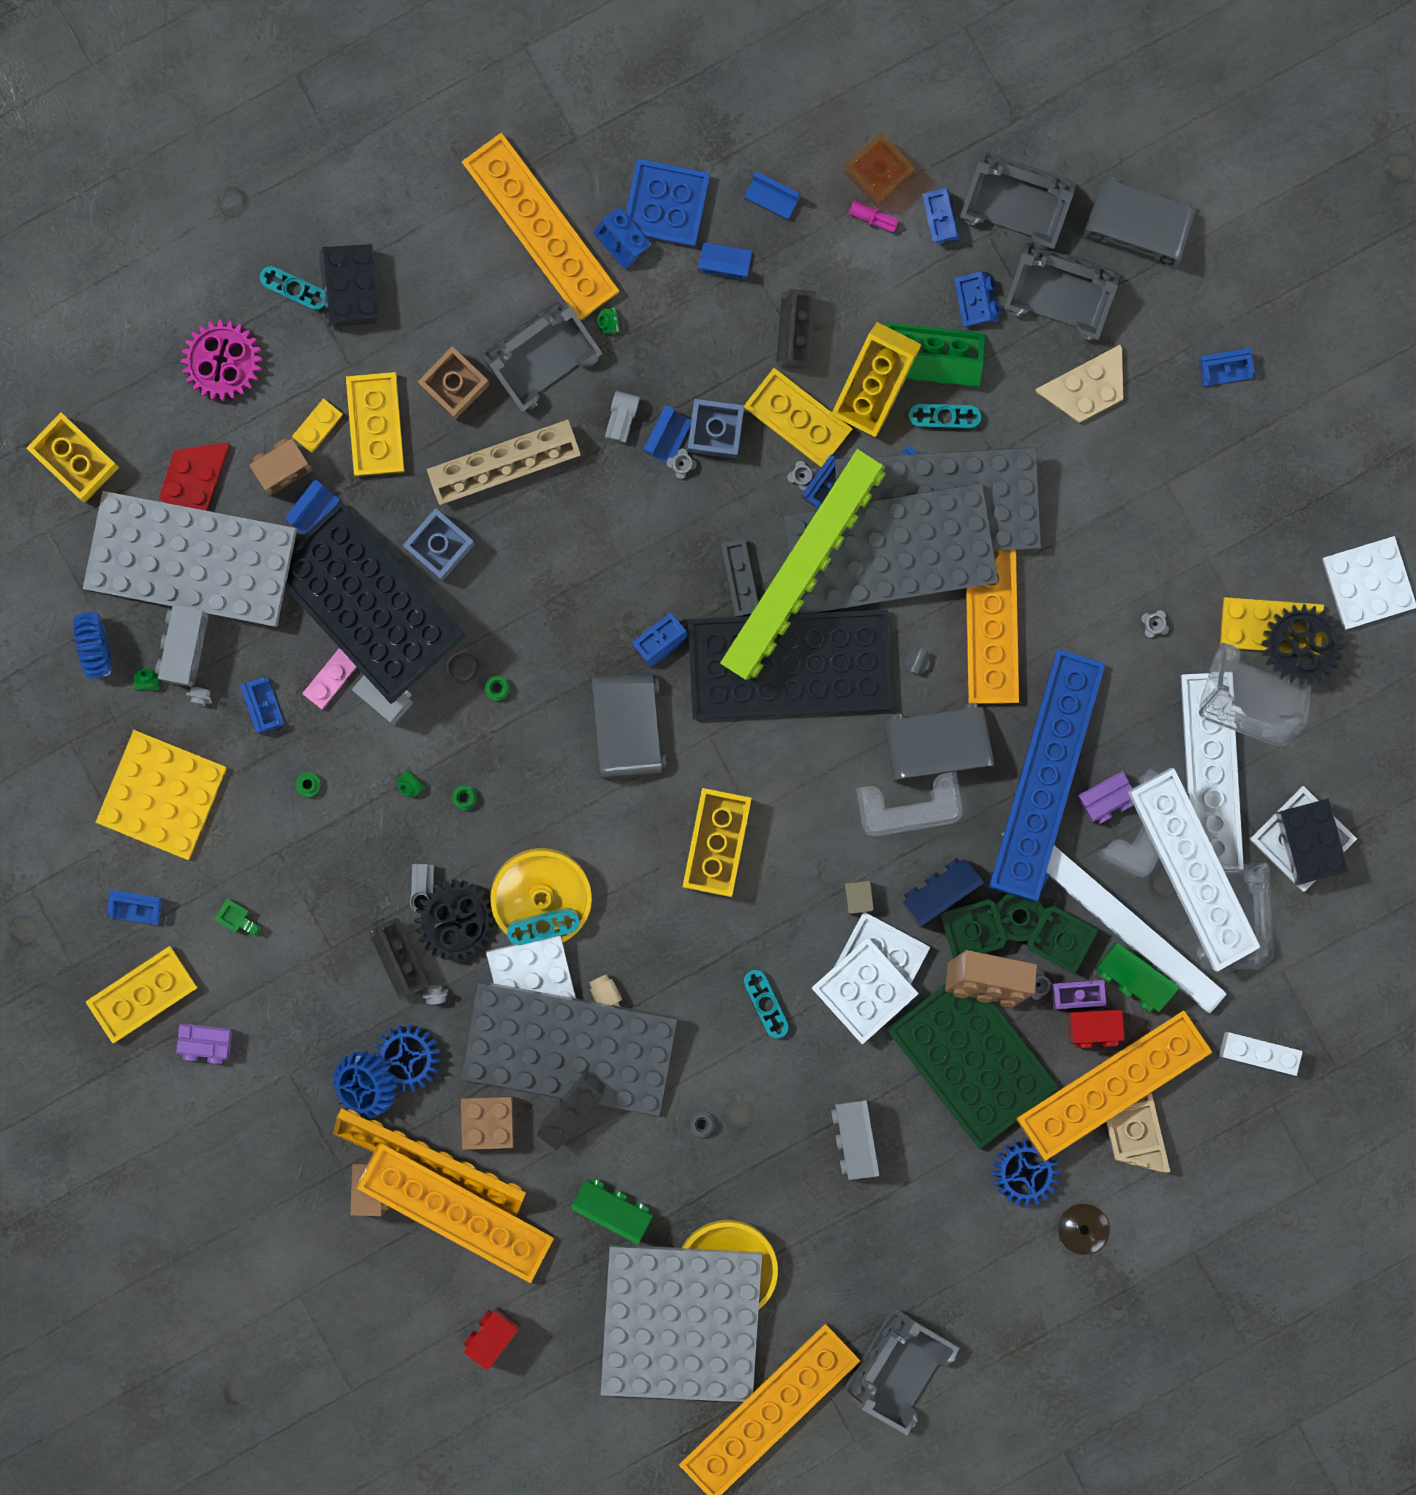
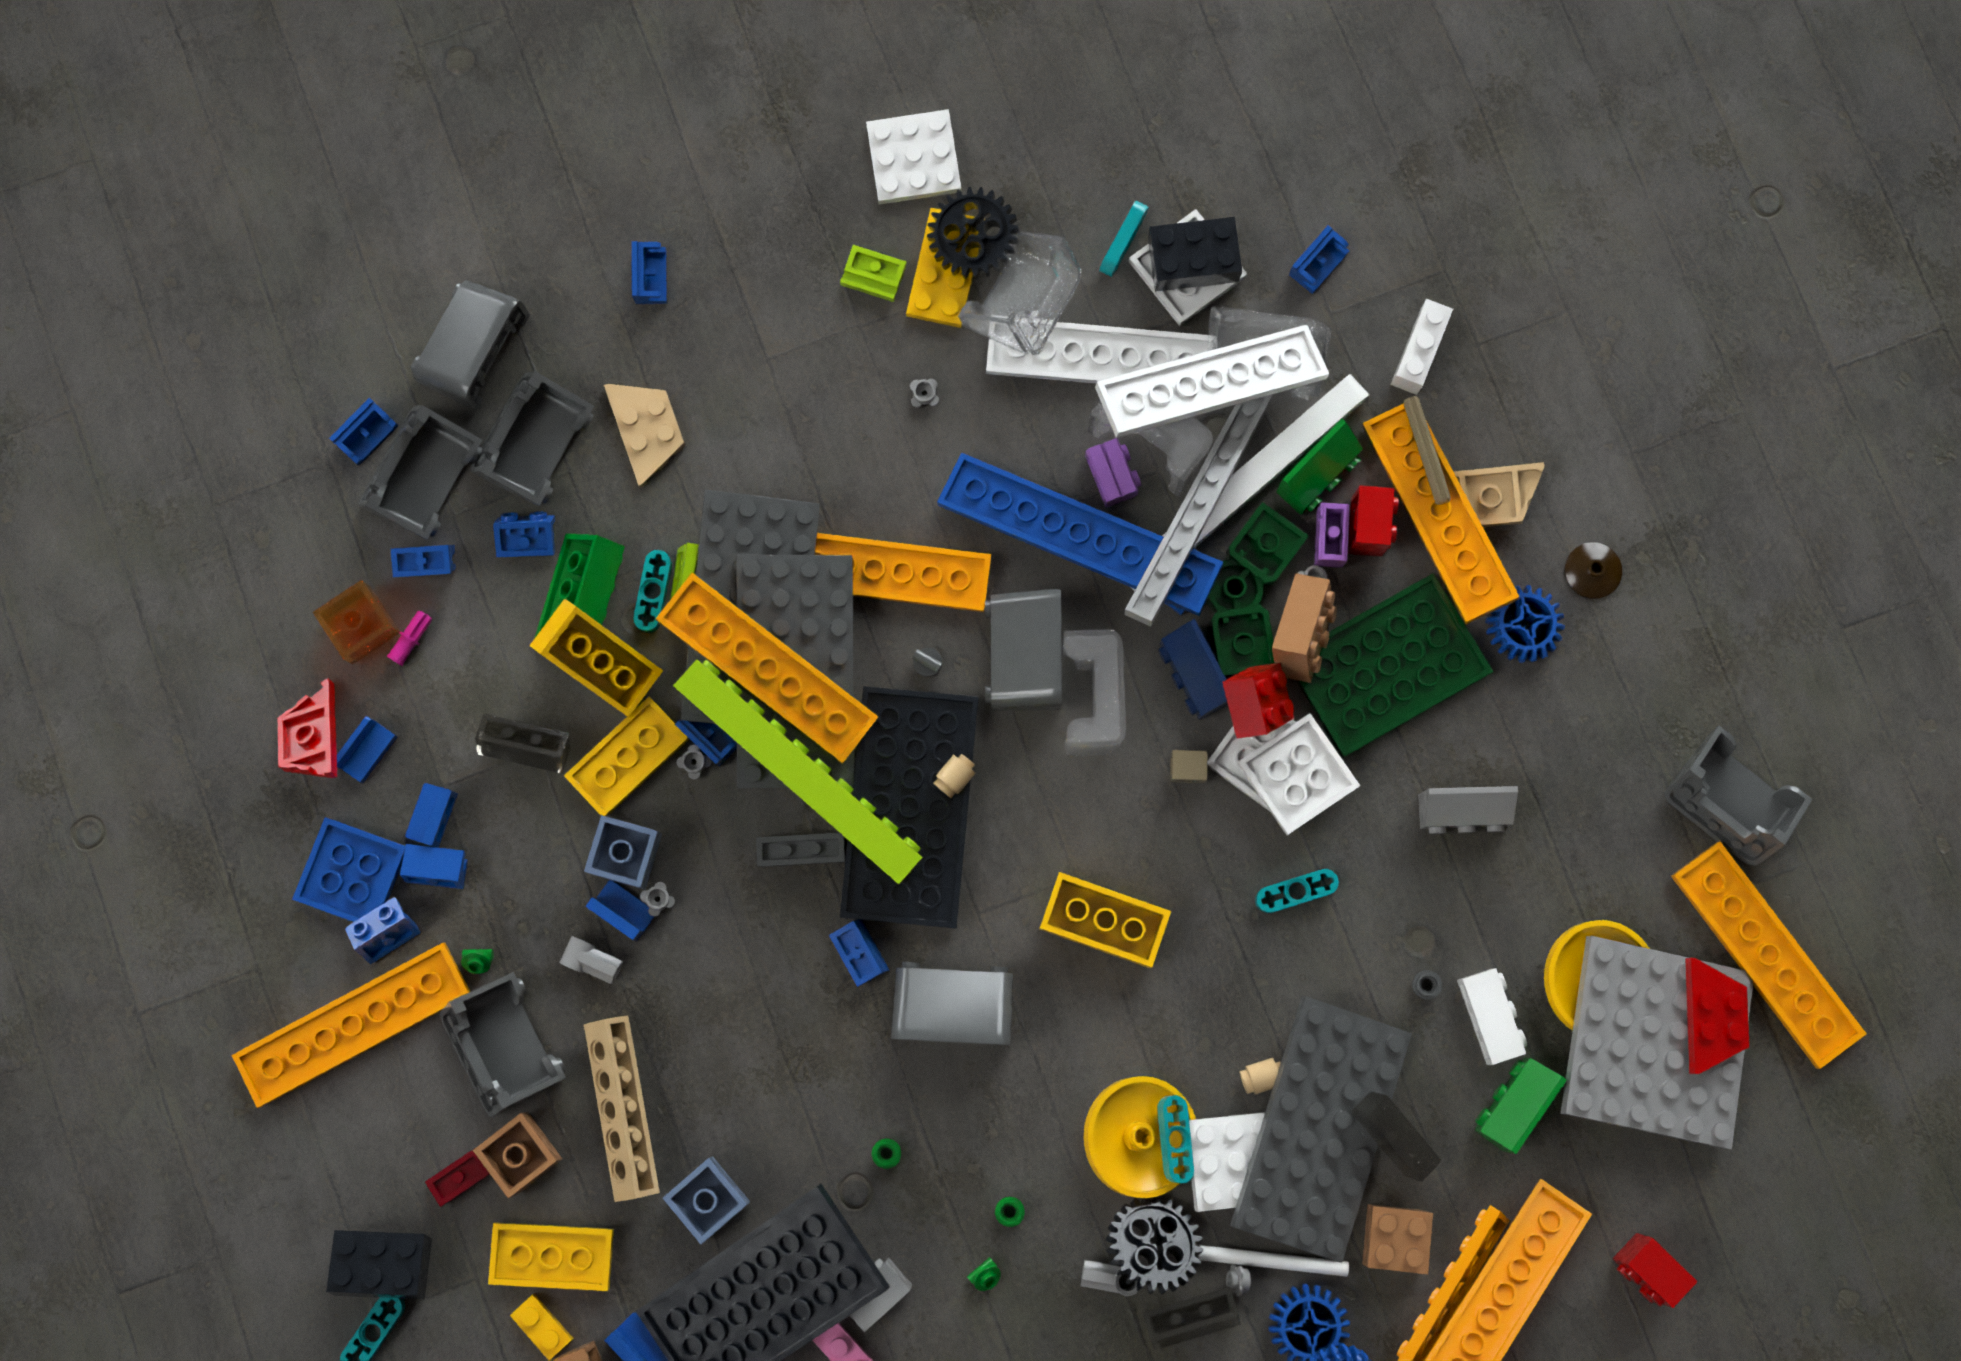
camera: 80 degrees left, 5 degrees down
none -> wing [277,678,337,778]
none -> blue hinge [329,398,398,466]
none -> blue hinge [400,844,468,889]
none -> dark red plate [425,1148,490,1207]
none -> light orange plate [655,573,878,763]
none -> lime plate [670,542,699,600]
none -> lime plate [840,245,907,302]
none -> tan brick [933,754,976,798]
none -> teal beam [1099,200,1149,277]
none -> light grey plate [1124,394,1273,626]
none -> white piece [1198,1245,1349,1277]
none -> red brick [1222,662,1294,738]
none -> blue hinge [1289,225,1349,294]
none -> dark tan axle [1404,396,1451,505]
none -> white brick [1457,968,1527,1065]
none -> red wing [1685,958,1749,1074]

